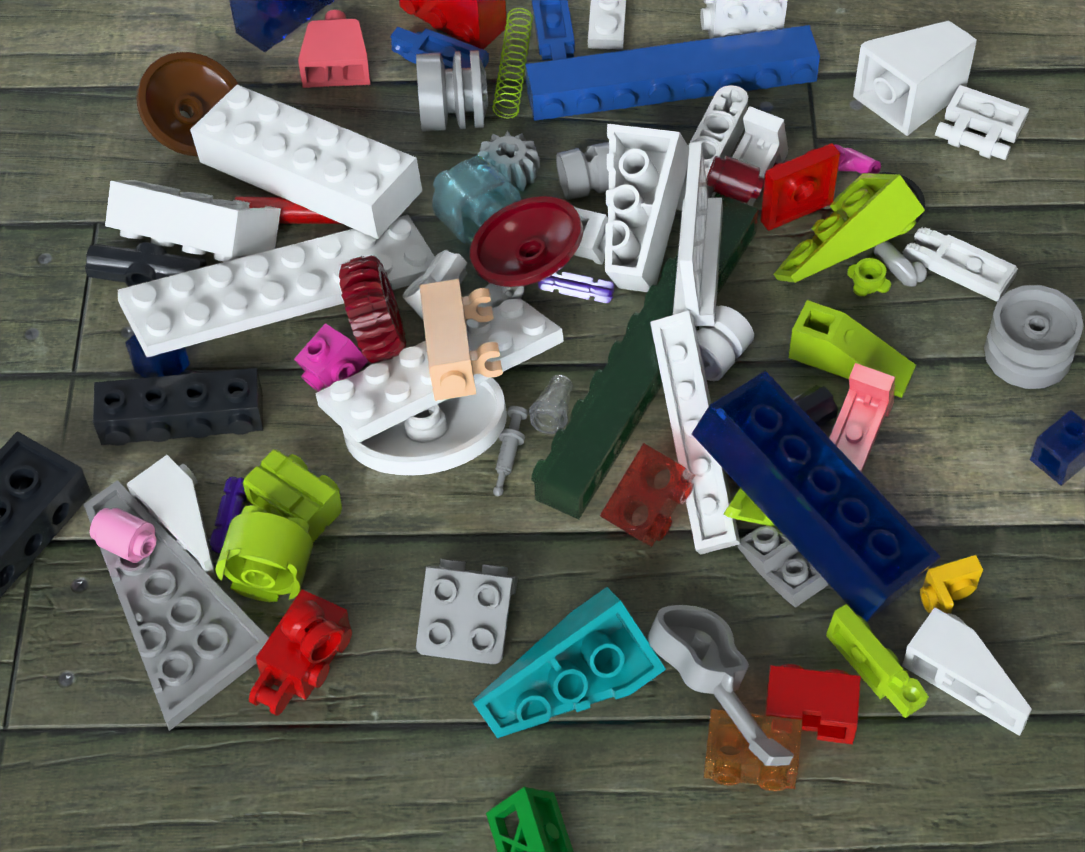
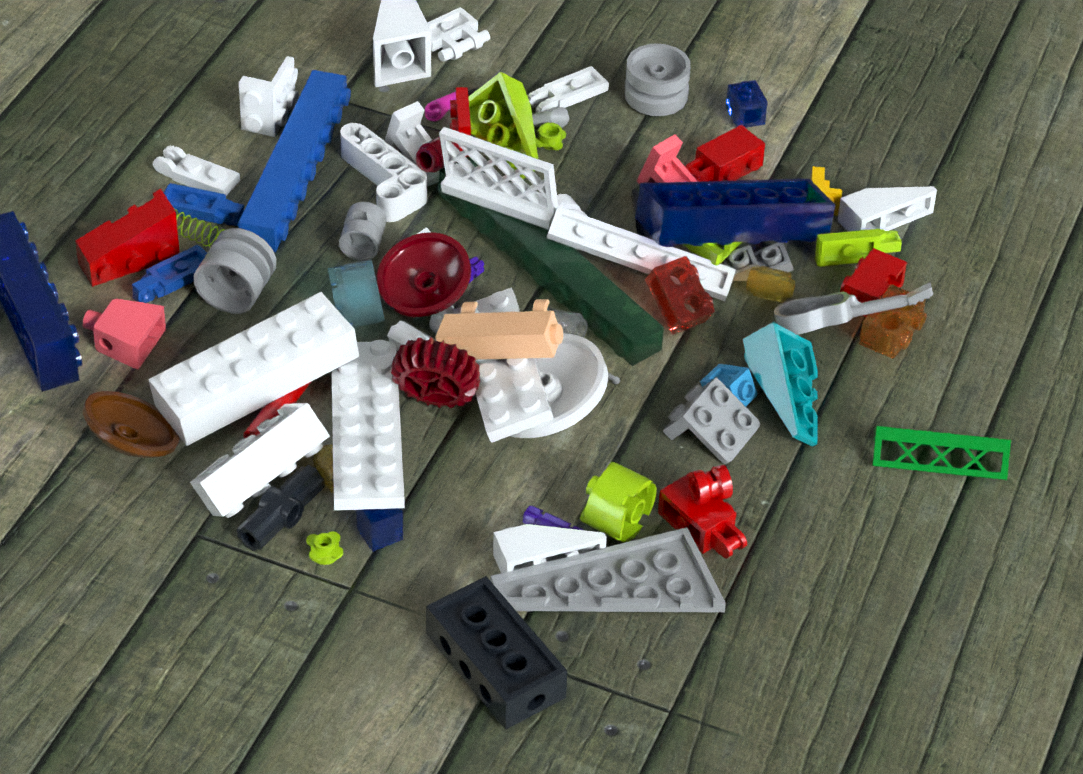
camera: 70 degrees left, 10 degrees down
bright pink brick [90,508,157,563] -> none
black brick [93,368,263,446] -> none
lime brick [243,449,342,542] -> none
dark pink brick [294,323,368,392] -> none
light grey gear [476,130,540,195] -> none
white wedge [605,124,689,293] -> none
lime slope [788,300,916,398] -> none
none -> lime plate [306,531,343,565]
none -> red brick [685,125,765,190]
none -> dark azure bracket [700,364,758,407]
none -> clear yellow brick [746,266,796,303]

